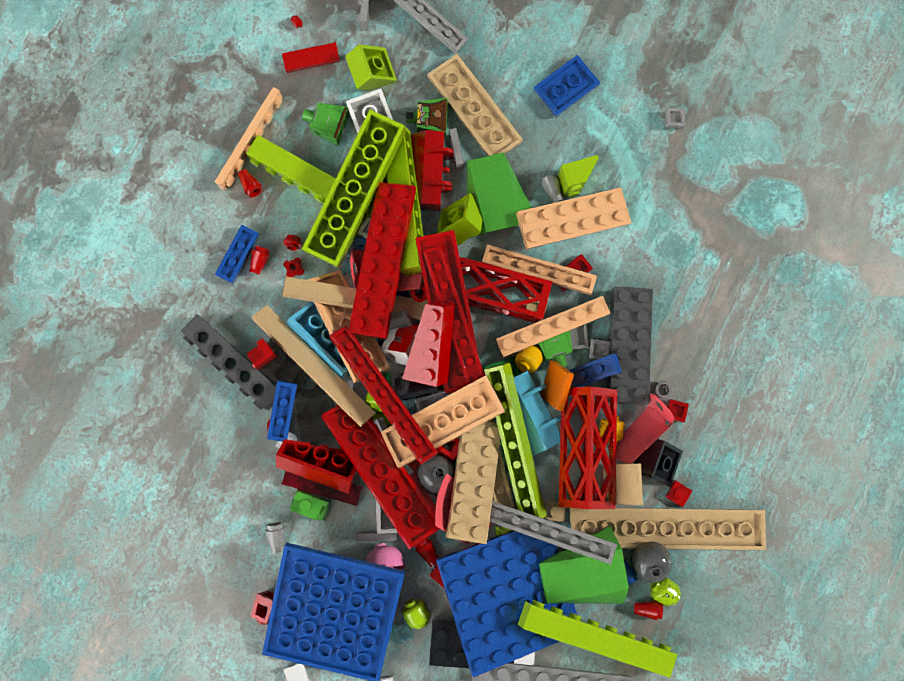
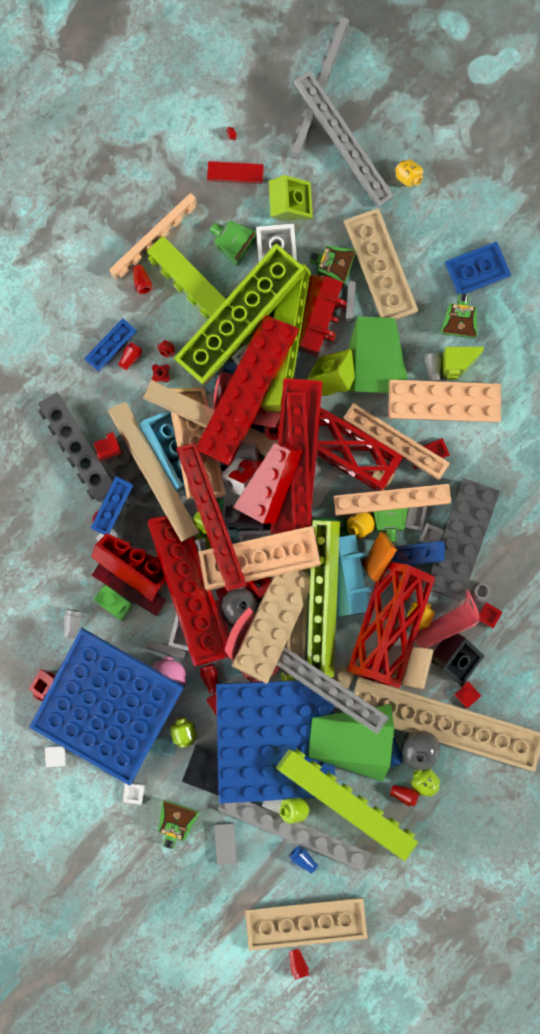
camera: 25 degrees right, 0 degrees up
none -> lime head [279,798,309,824]
none -> yellow head [395,159,423,187]
none -> torso [440,293,477,339]

